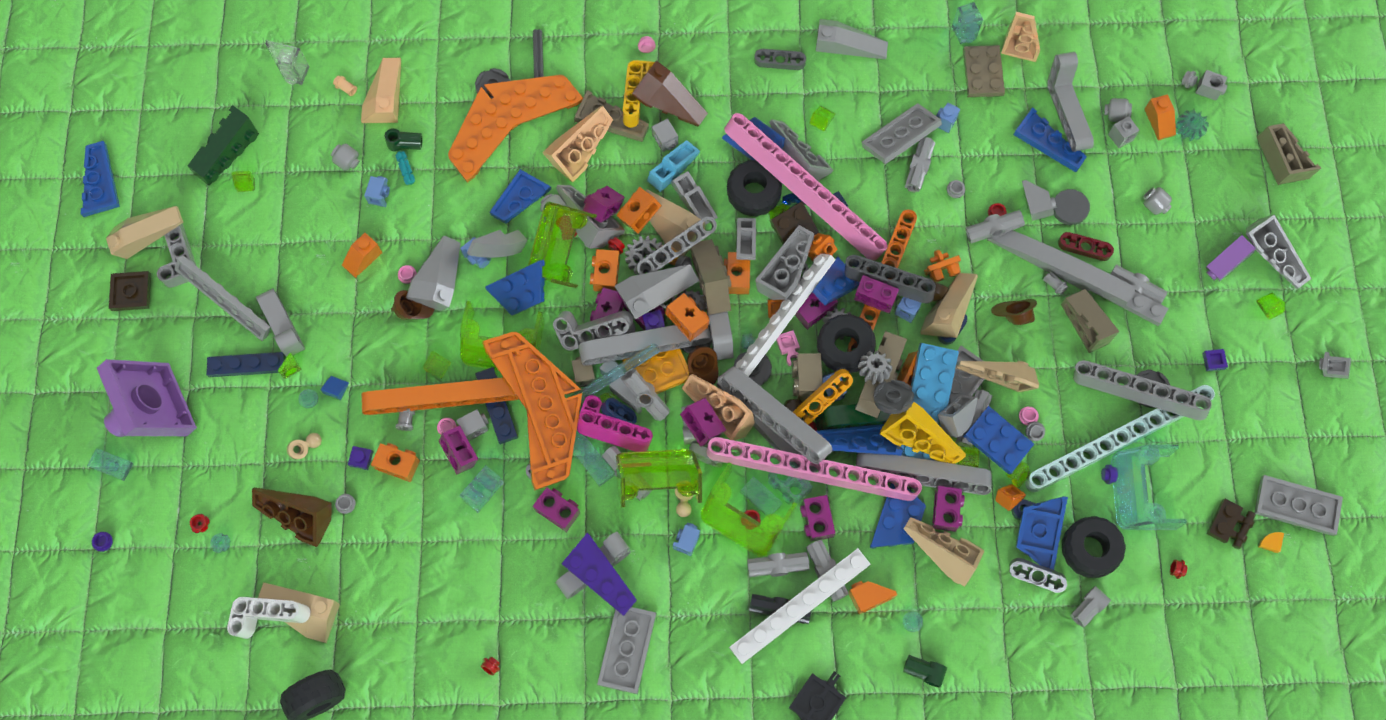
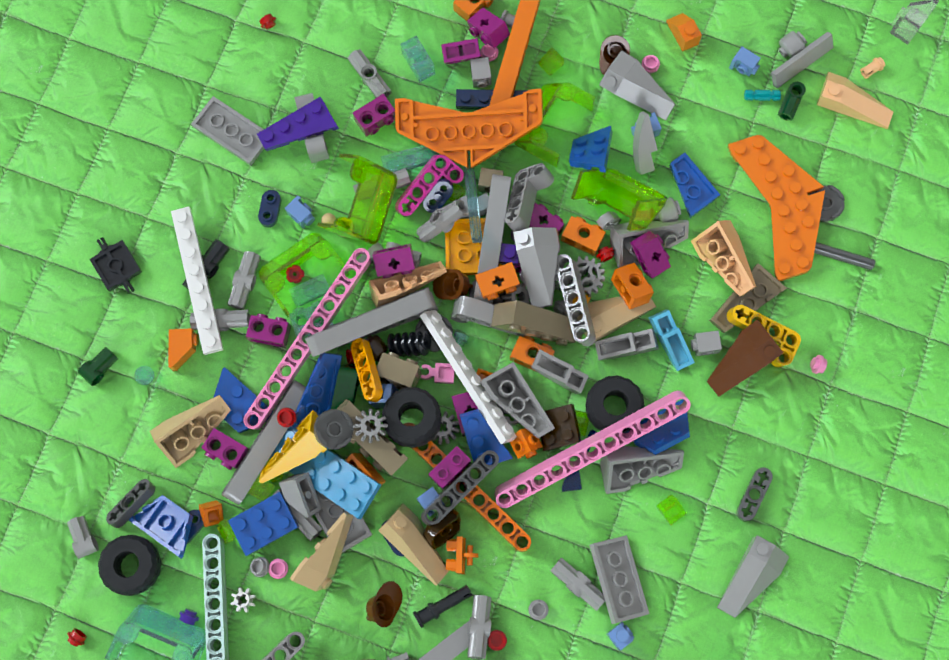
camera: 115 degrees right, 5 degrees up
none -> white gear [231,588,256,612]
none -> dark blue plate [258,190,281,227]
none -> red plate [277,408,297,427]
none -> light grey piece [348,49,392,98]
none -> black piece [387,331,431,357]
none -> black pin [413,584,473,628]
none -> magenta brick [467,8,510,48]
none -> light grey beam [597,211,621,230]
none -> light grey tile [771,32,834,88]

